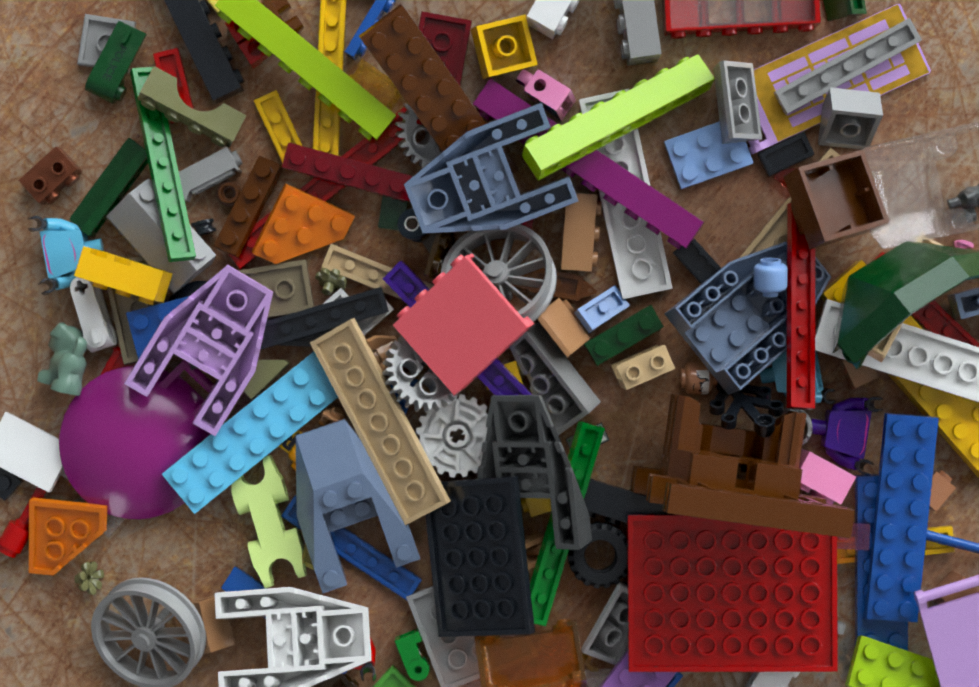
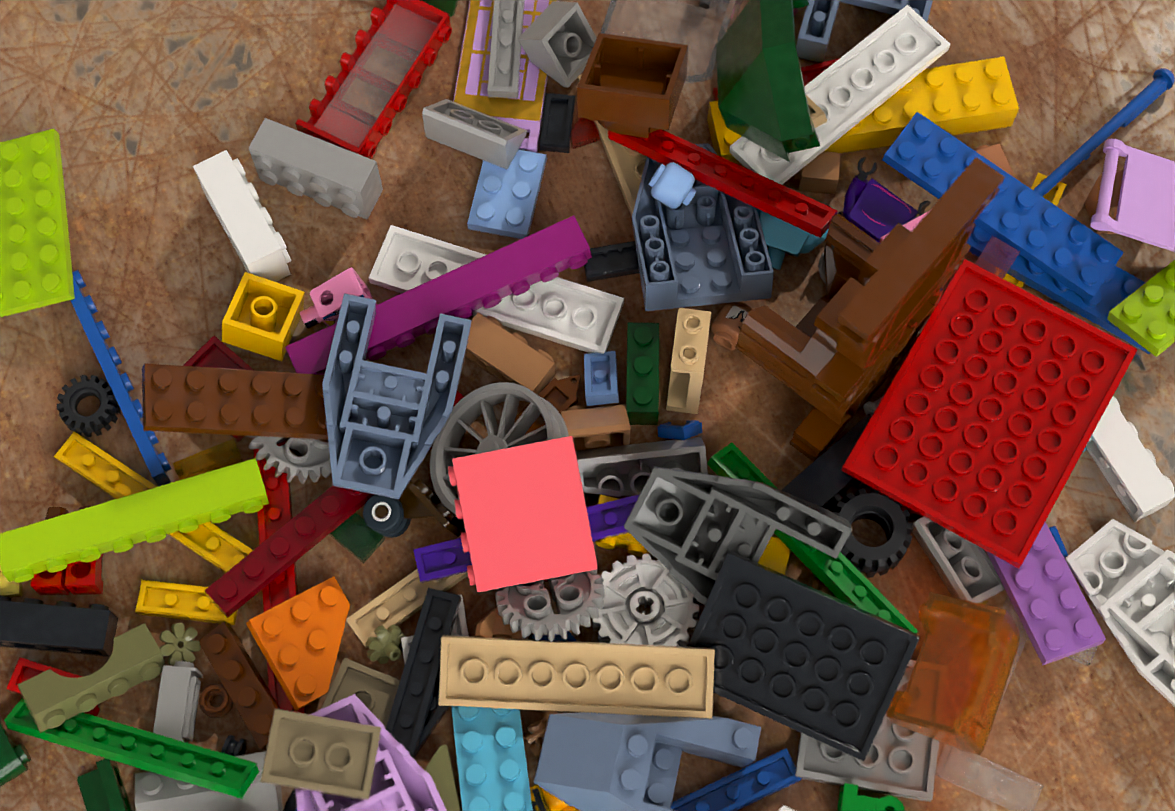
camera: 60 degrees left, 20 degrees down
brick [522,54,715,181] -> none
black plant [709,381,784,437] -> none
none -> olive plant [159,623,201,666]
none -> dark tan plate [260,709,381,800]
none -> blue tile [657,420,703,440]

